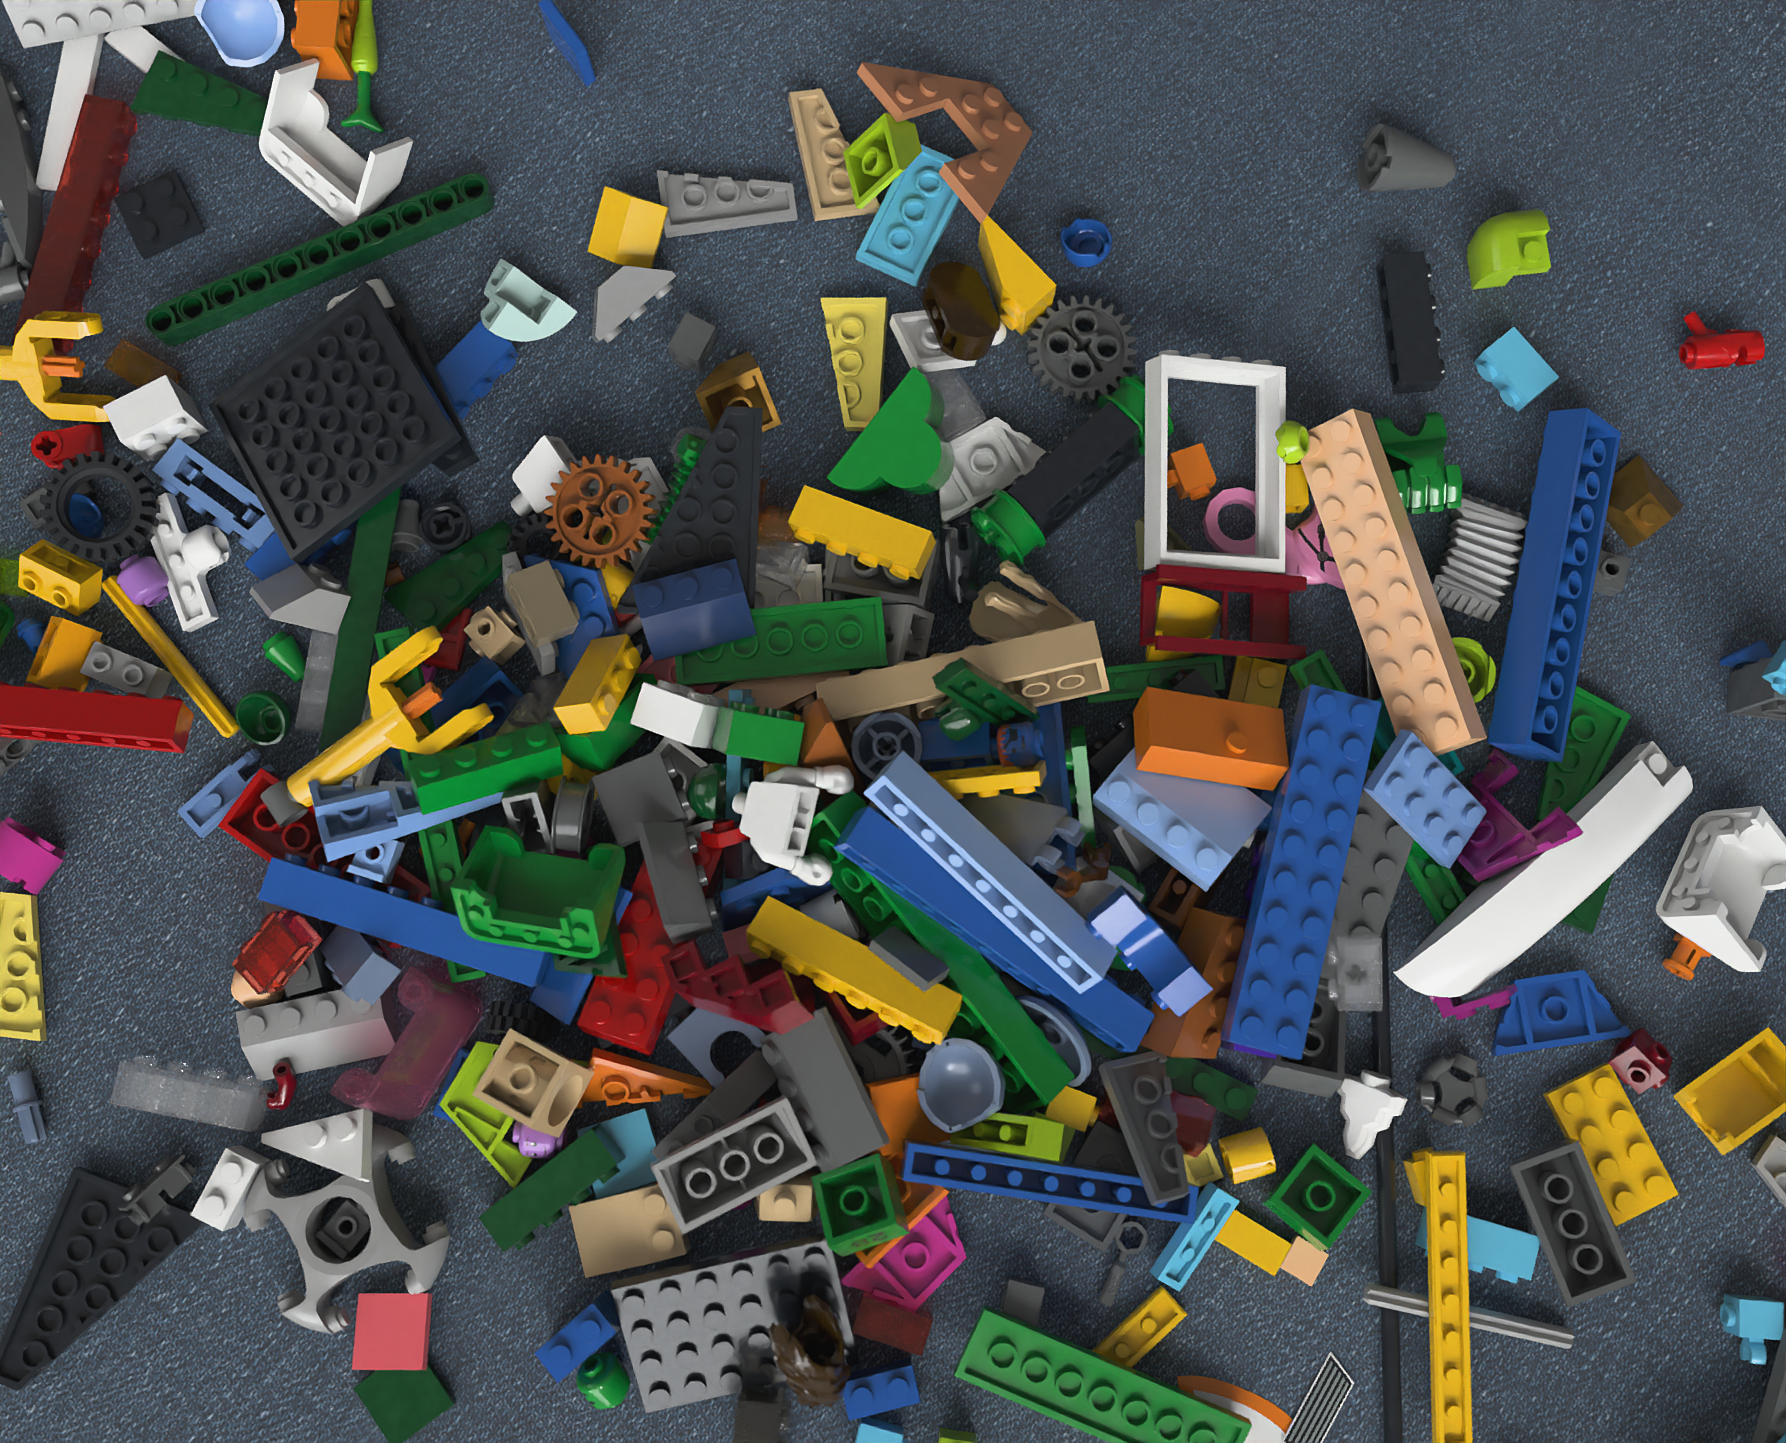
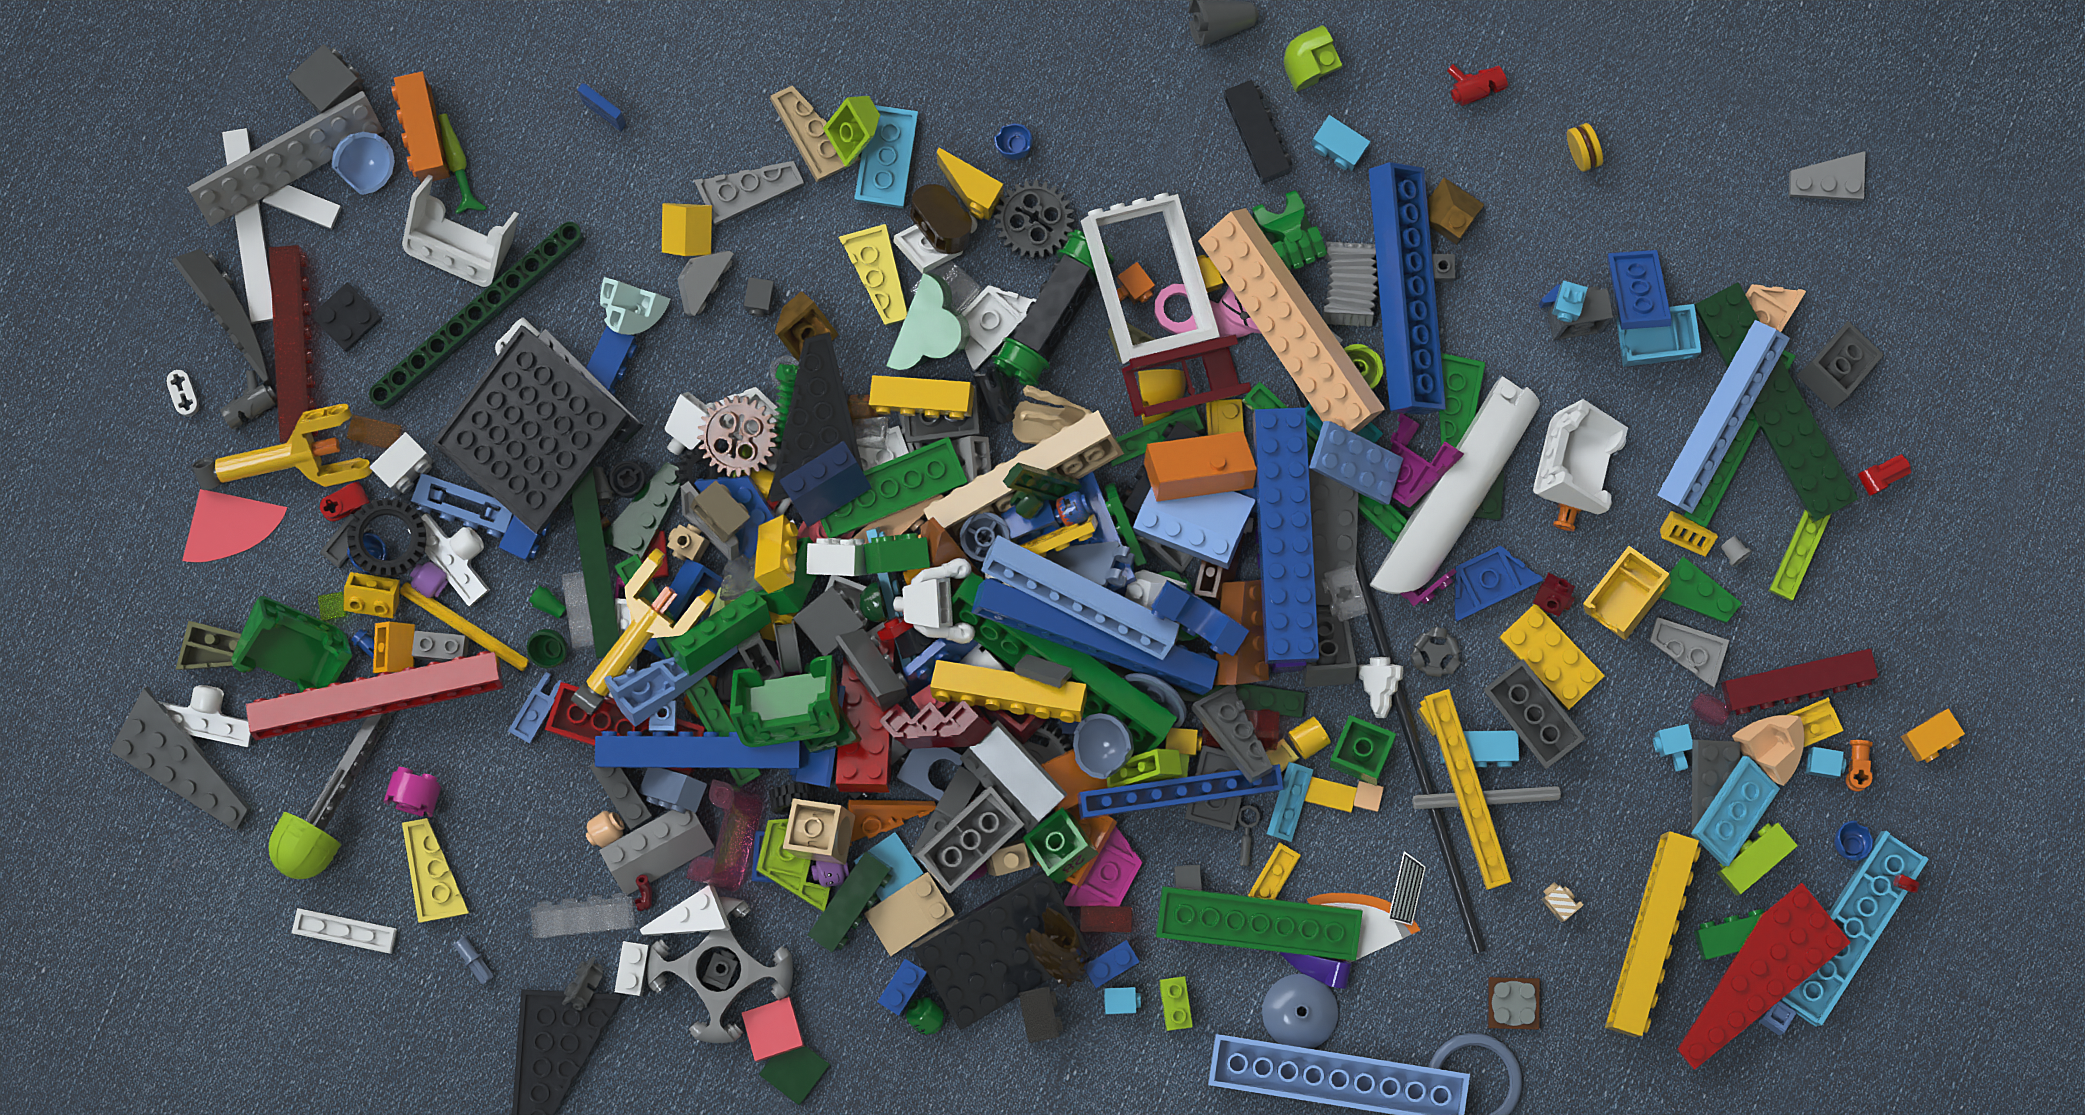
camera: 20 degrees left, 0 degrees up
dark green wing [130,50,269,137] -> none
clear red brick [232,910,323,995] -> none
light grey slope [249,563,351,634] -> none
nougat wing [857,62,1033,224] -> none
reddish brown piece [1055,842,1112,898] -> none
lime plate [1275,420,1309,464] -> none

